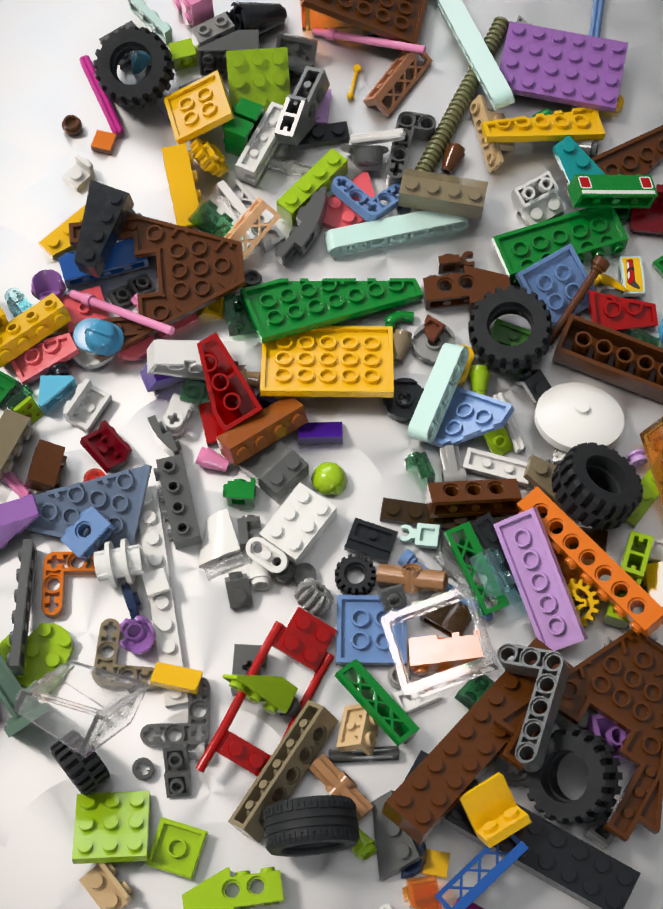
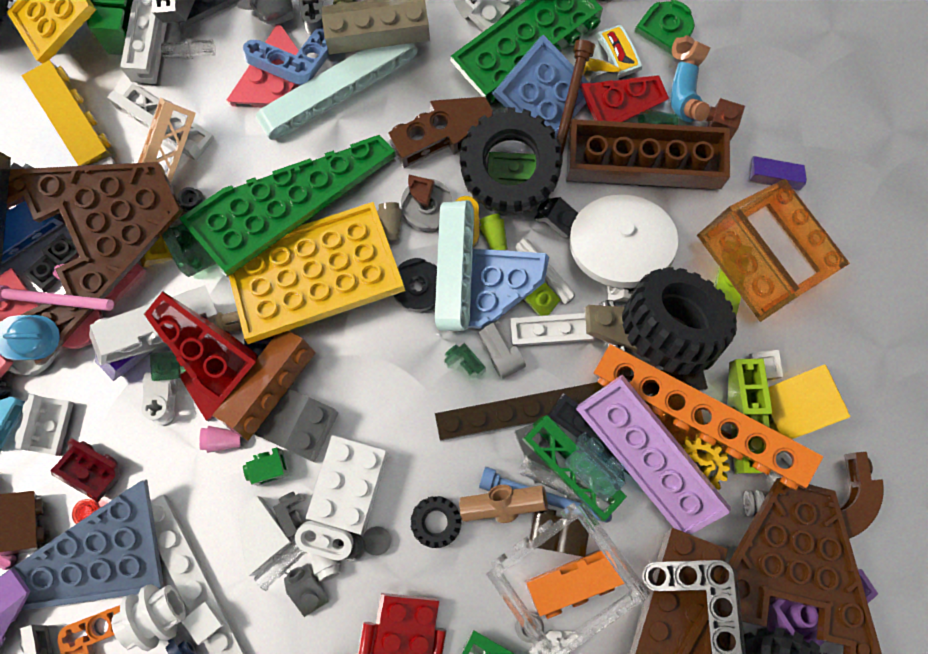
camera: 20 degrees left, 10 degrees up
medium blue brick [60,506,117,562] -> none
dark grey slope [147,415,182,456] -> none
dark grey brick [153,454,202,549] -> none
clear green bracket [188,198,234,237] -> none
yellow gear [189,137,228,178] -> none
dark grey slope [275,186,328,266] -> none
lime brick [276,148,348,226] -> none
light grey gear [294,578,334,617] -> none
dark purple slope [298,422,343,444] -> none
lime hair [311,462,348,496] -> none
medium blue plate [336,595,407,666] -> none
black plate [344,517,398,564] -> none
dark grey bracket [377,584,407,612] -> none
green arm [384,311,414,330] -> none
light aqua plate [399,523,441,549] -> none
reddish brown brick [425,478,522,518] -> none
reddish brown plate [437,251,475,274] -> none
clear green bracket [455,669,494,710] -> none
lavender bush [626,448,649,467] -> none

